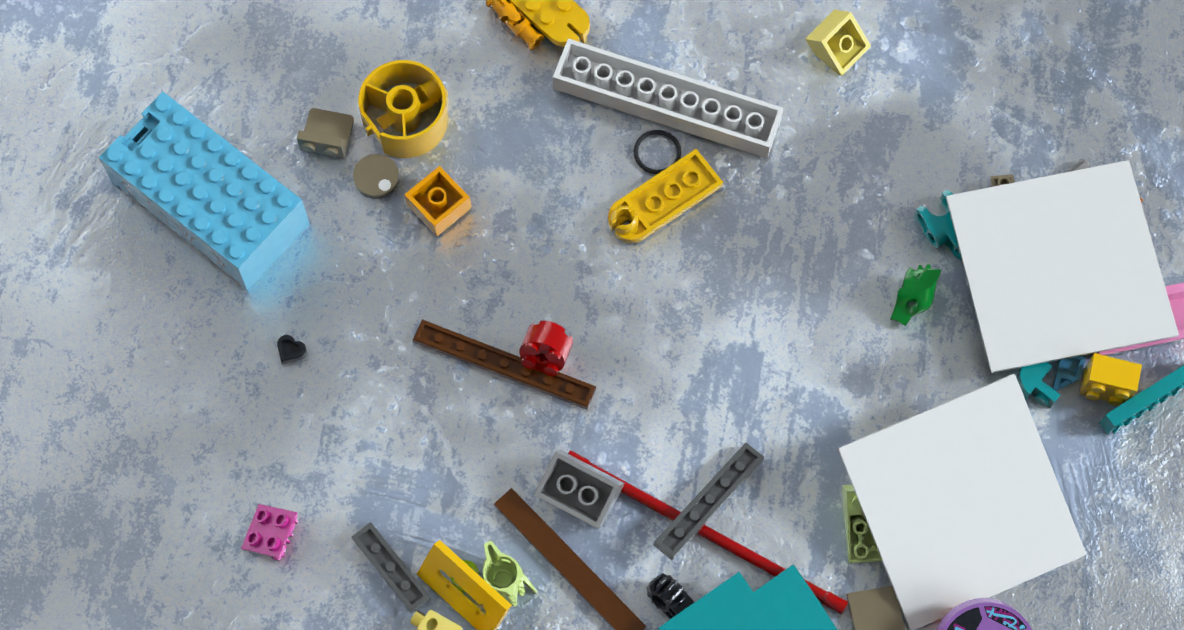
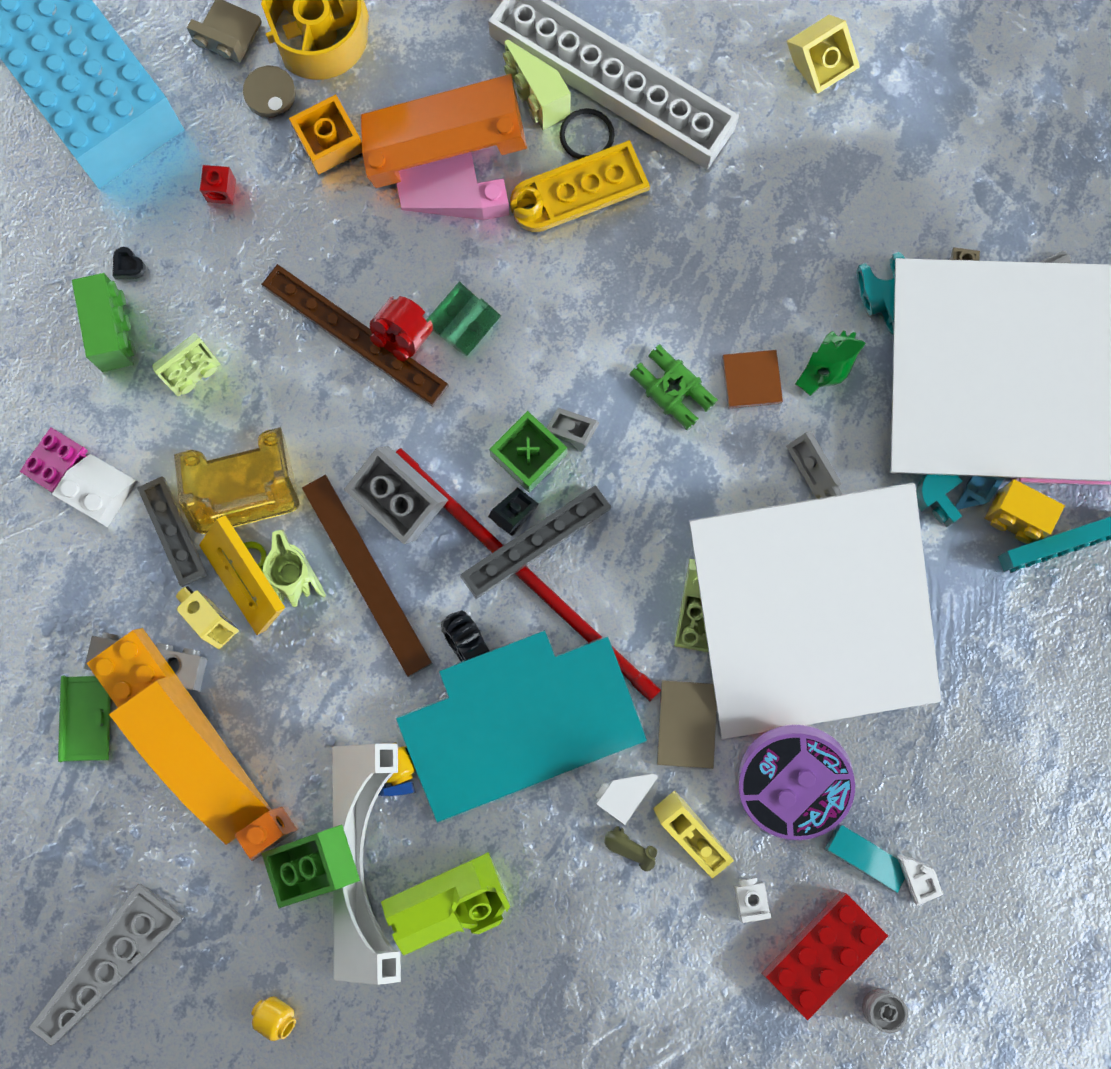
camera: 15 degrees right, 10 degrees up
none -> white slope [52,454,137,527]
none -> bright green brick [72,273,136,372]
none -> yellowish green slope [152,333,220,396]
none -> clear yellow windscreen [174,427,300,534]
none -> red brick [200,165,236,204]
none -> orange slope [361,74,527,188]
none -> bright pink wedge [397,152,510,220]
none -> clear green slope [426,281,501,356]
none -> black slope [488,487,539,536]
none -> bright green brick [489,411,567,493]
none -> yellowish green slope [503,40,571,130]
none -> light grey slope [547,408,599,452]
none -> bright green pin [629,344,718,431]
none -> dark orange tile [722,350,783,409]
none -> light grey hinge [786,431,842,499]

